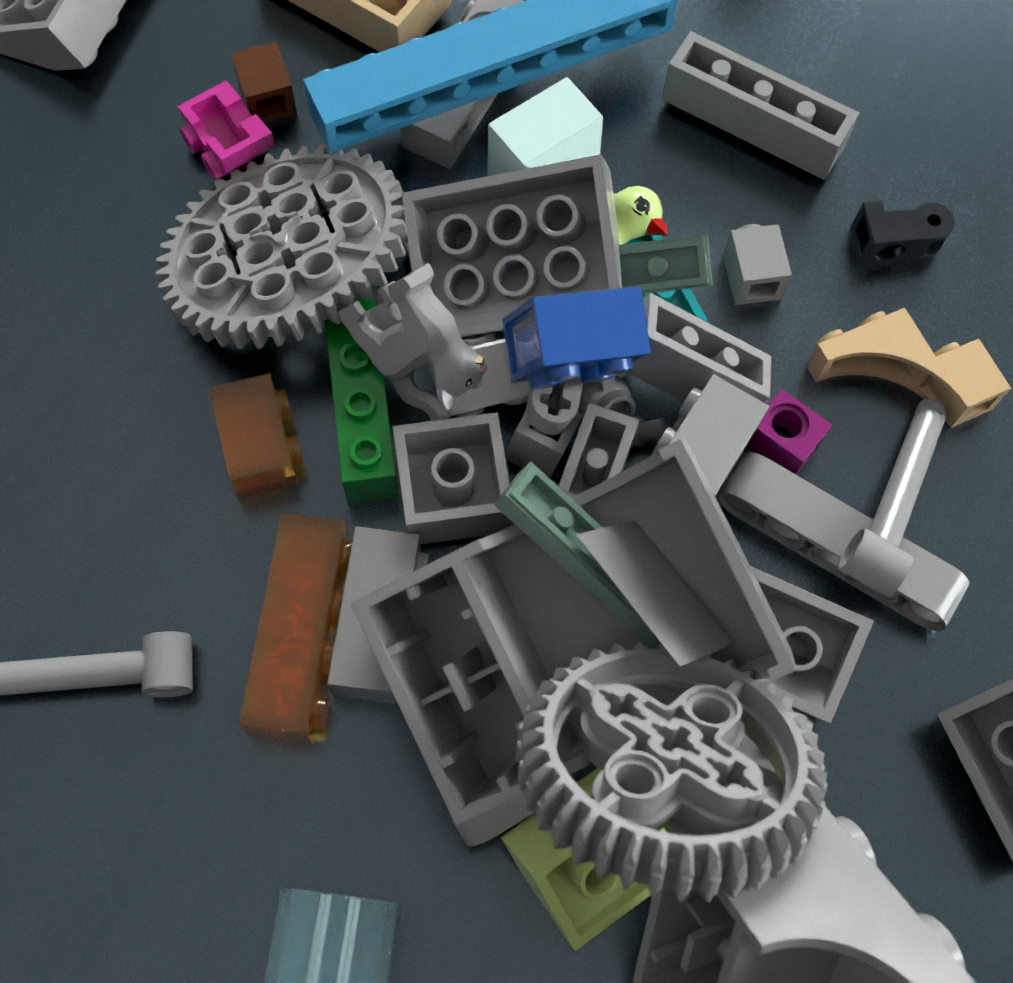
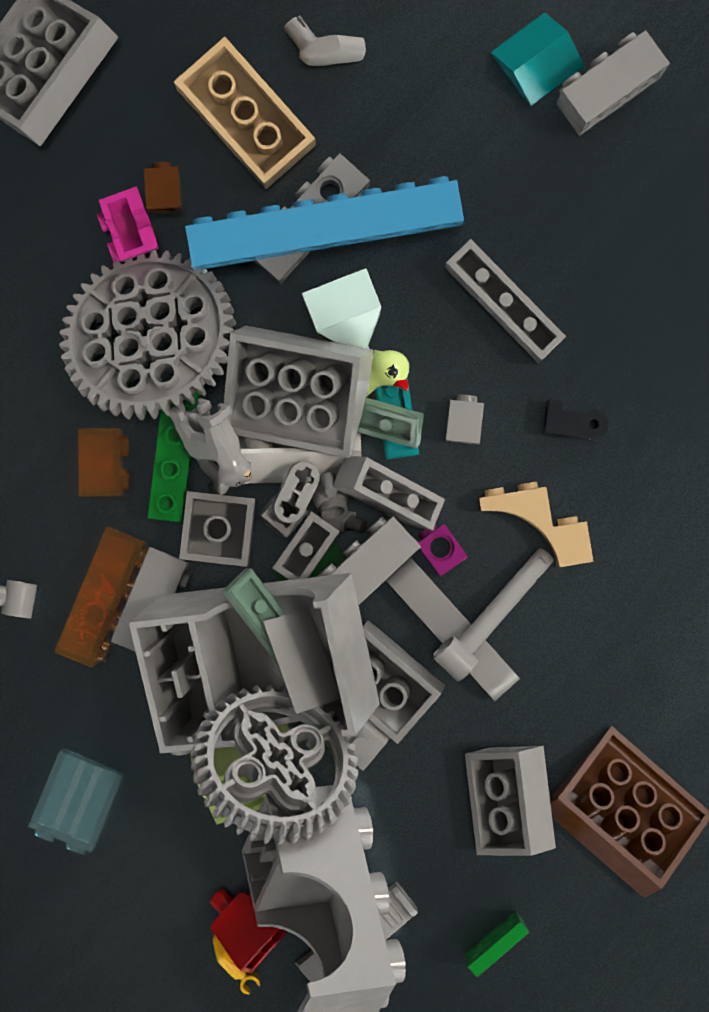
camera: 15 degrees right, 20 degrees up
blue piece [502,286,651,390] -> none

